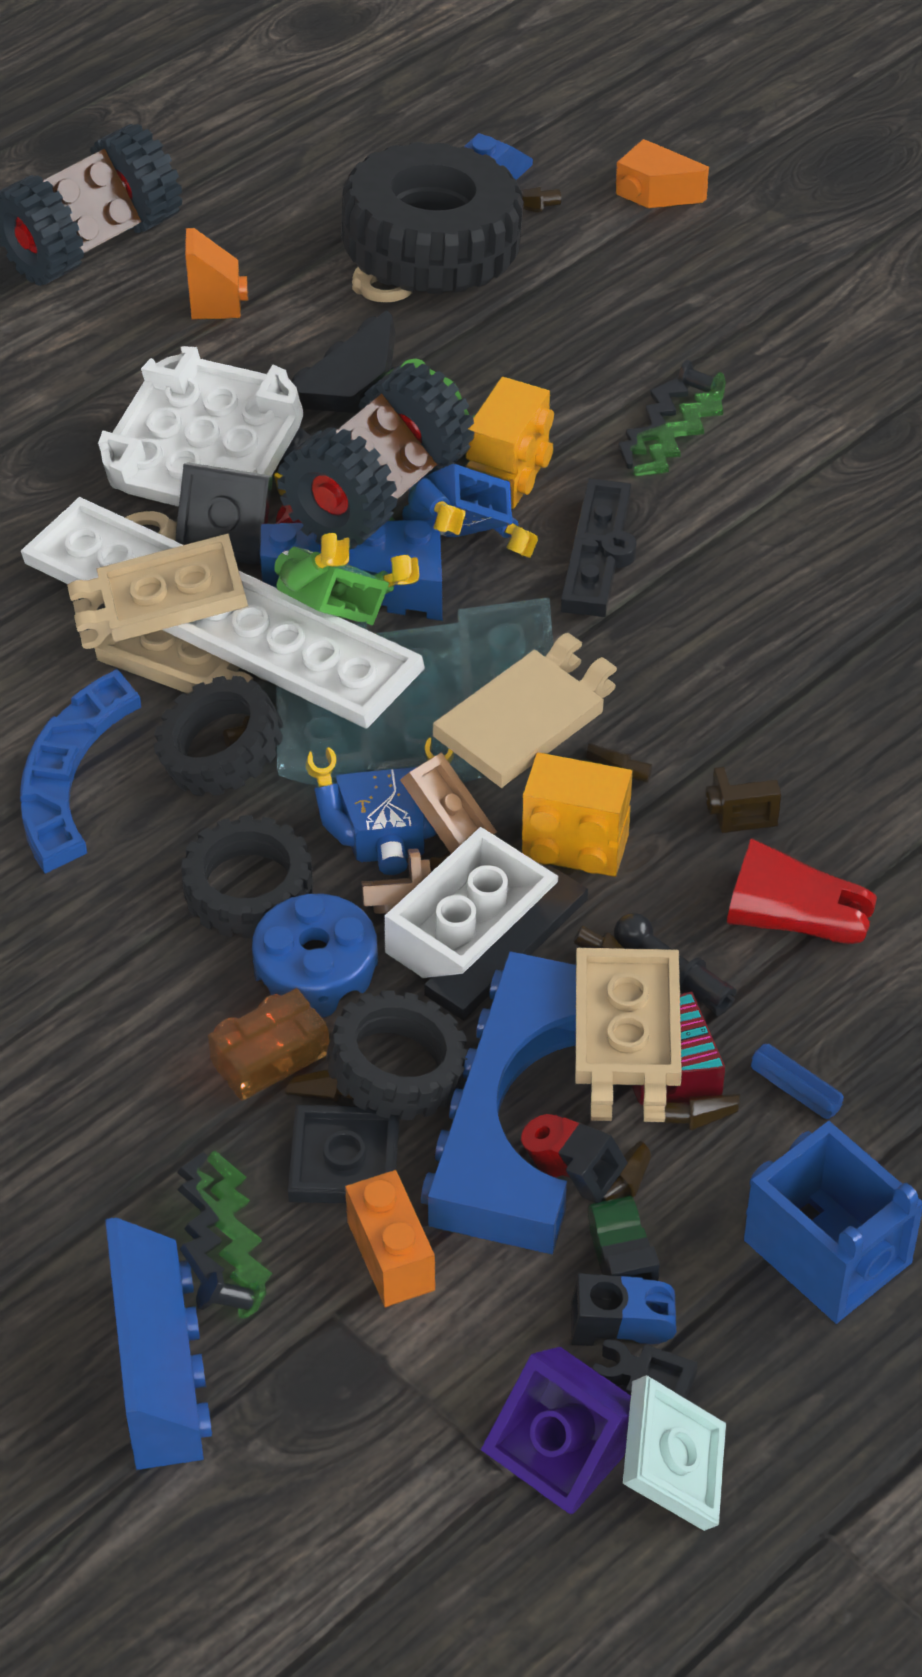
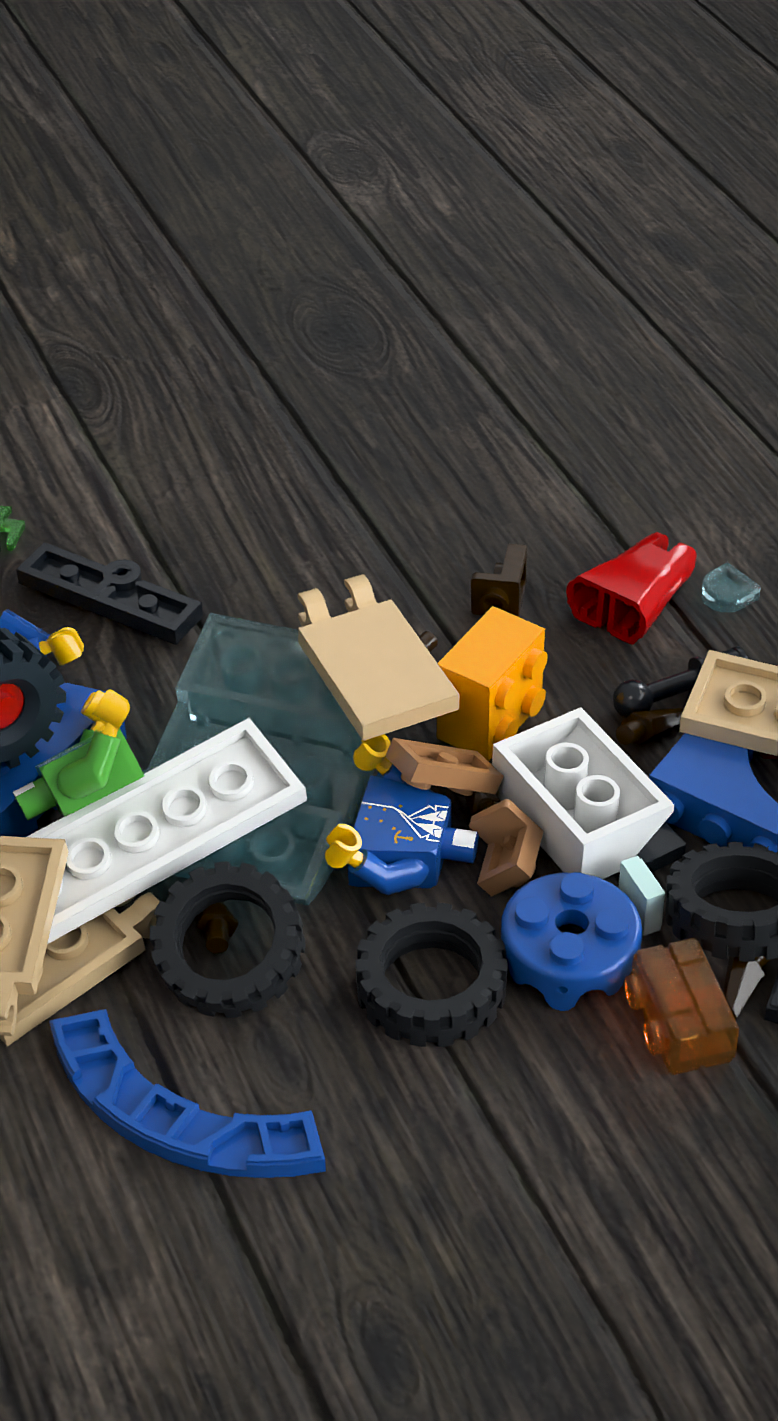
camera: 70 degrees left, 5 degrees down
none -> light aqua tile [618,856,665,936]
none -> clear light blue tile [701,562,761,612]

